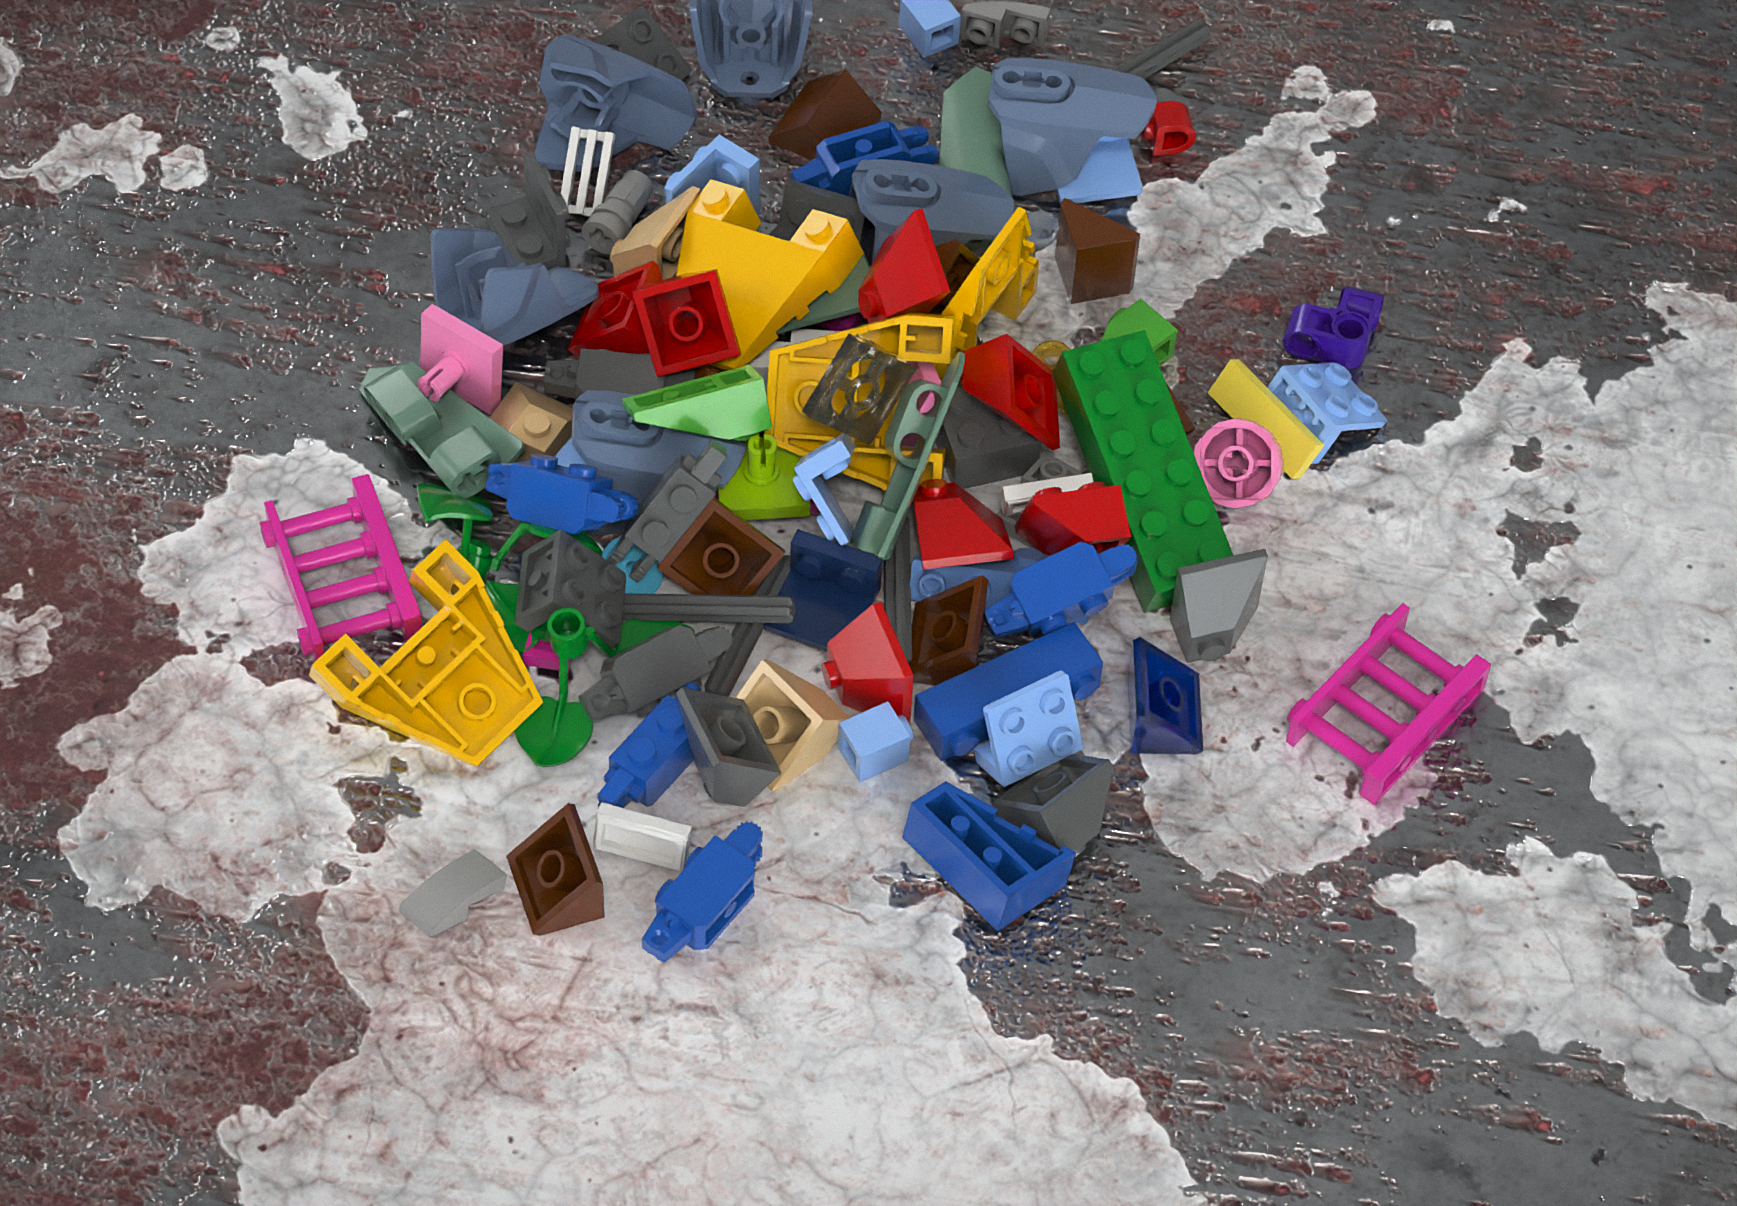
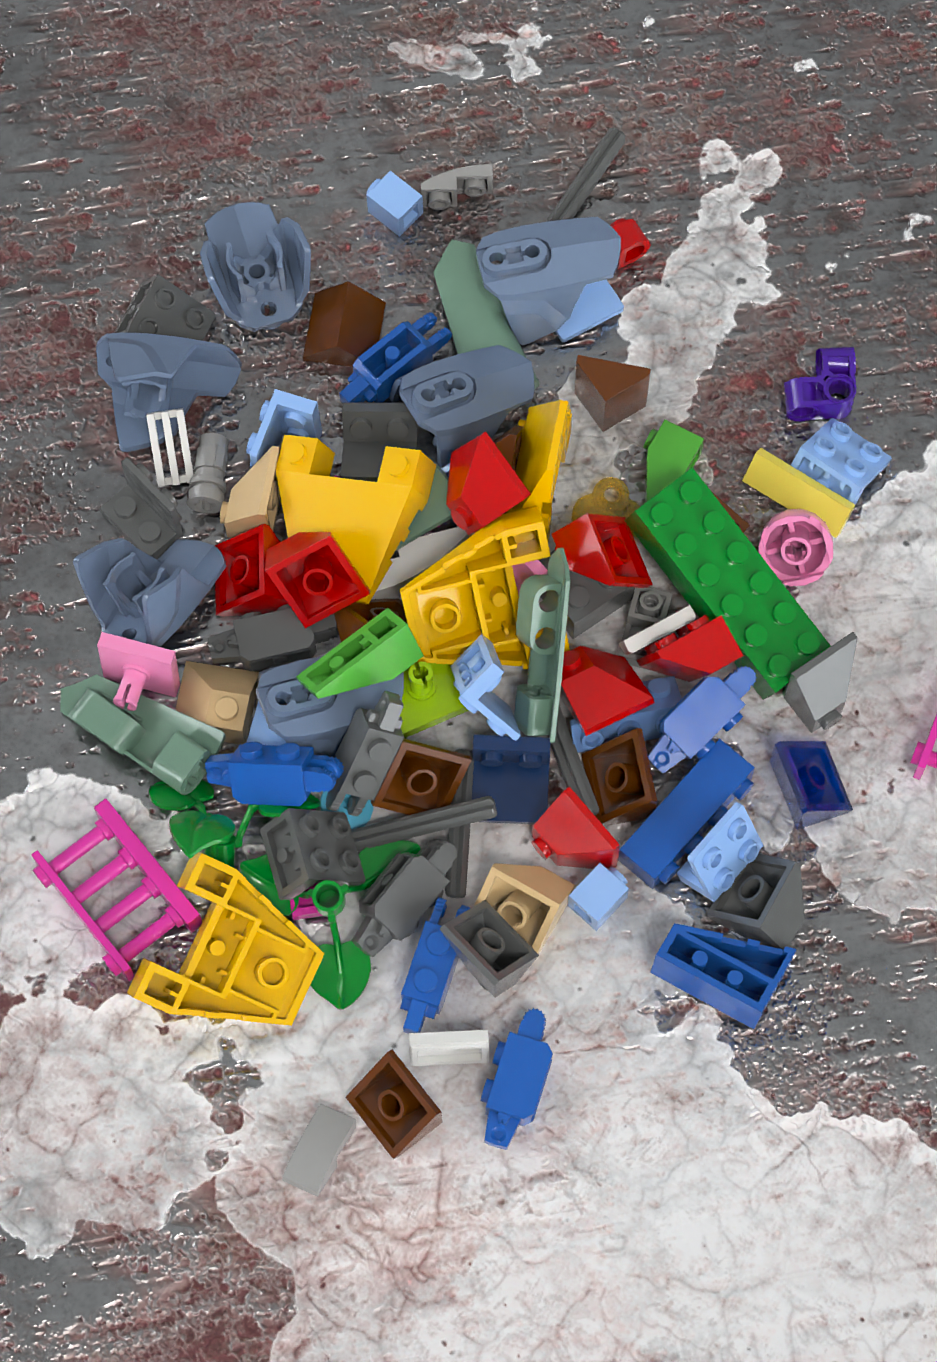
camera: 15 degrees left, 15 degrees up
clear smoke piece [802,333,917,445] -> none

